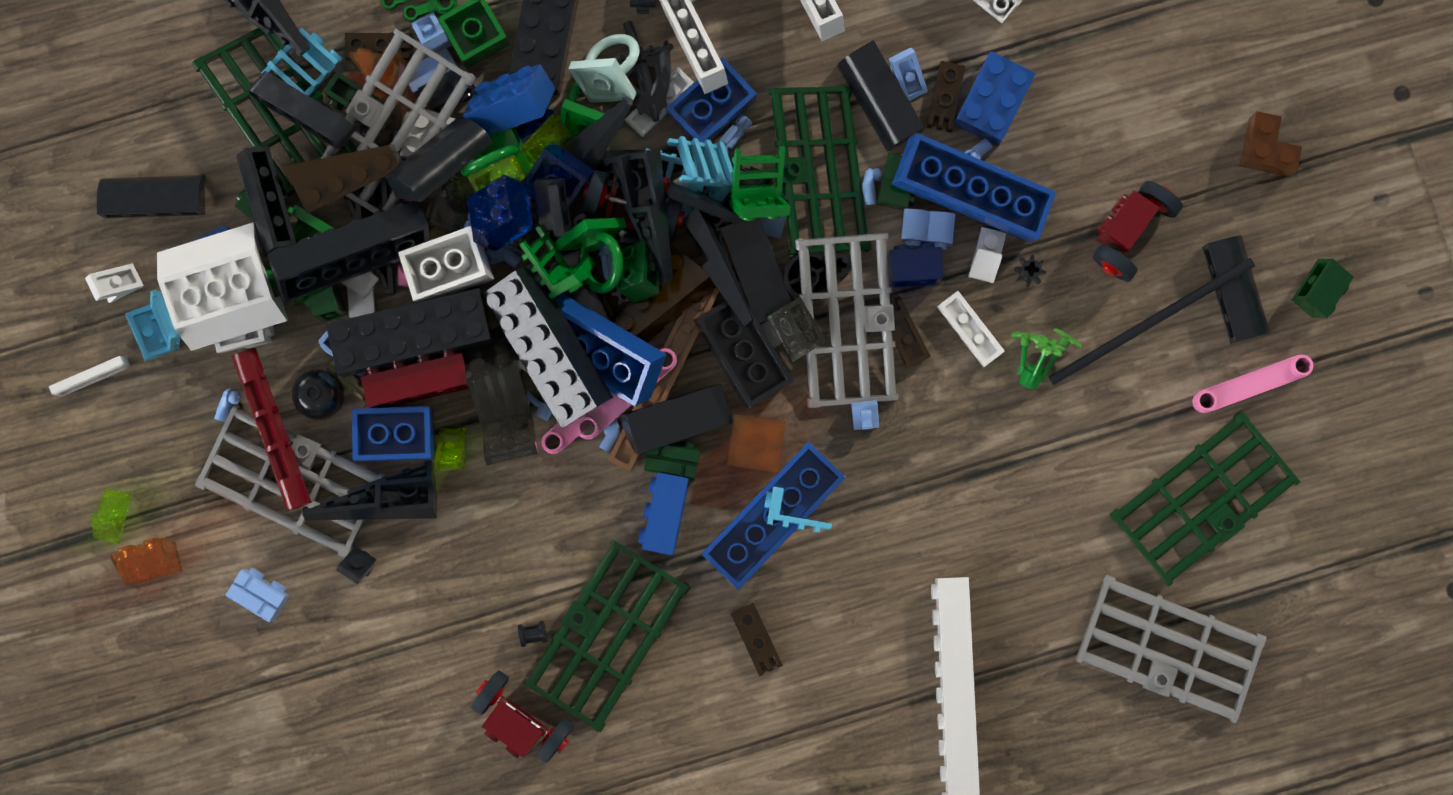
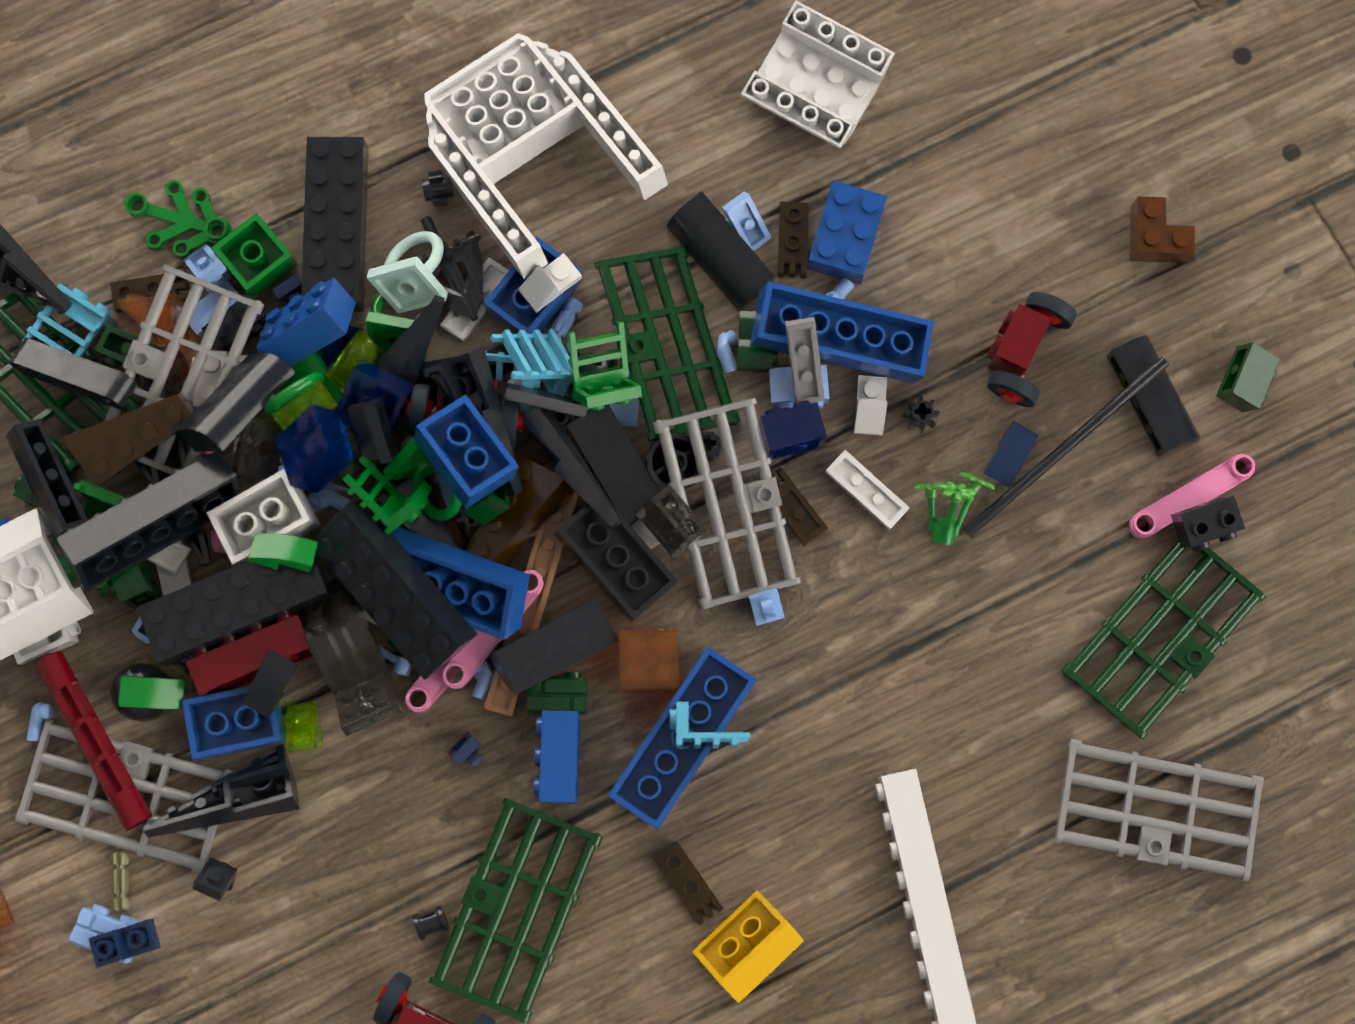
camera: 15 degrees left, 5 degrees down
none -> dark blue slope [88,918,161,968]
none -> olive axle [111,852,129,911]
none -> green slope [119,675,185,709]
none -> black slope [243,650,298,718]
none -> green slope [247,533,318,572]
none -> dark blue tile [272,273,302,300]
none -> blue brick [413,395,519,509]
none -> dark blue tile [447,731,484,768]
none -> white slope [518,253,582,313]
none -> yellow slope [692,890,804,1003]
none -> light grey tile [785,317,825,405]
none -> dark blue slope [984,420,1038,488]
none -> black brick [1171,495,1245,551]

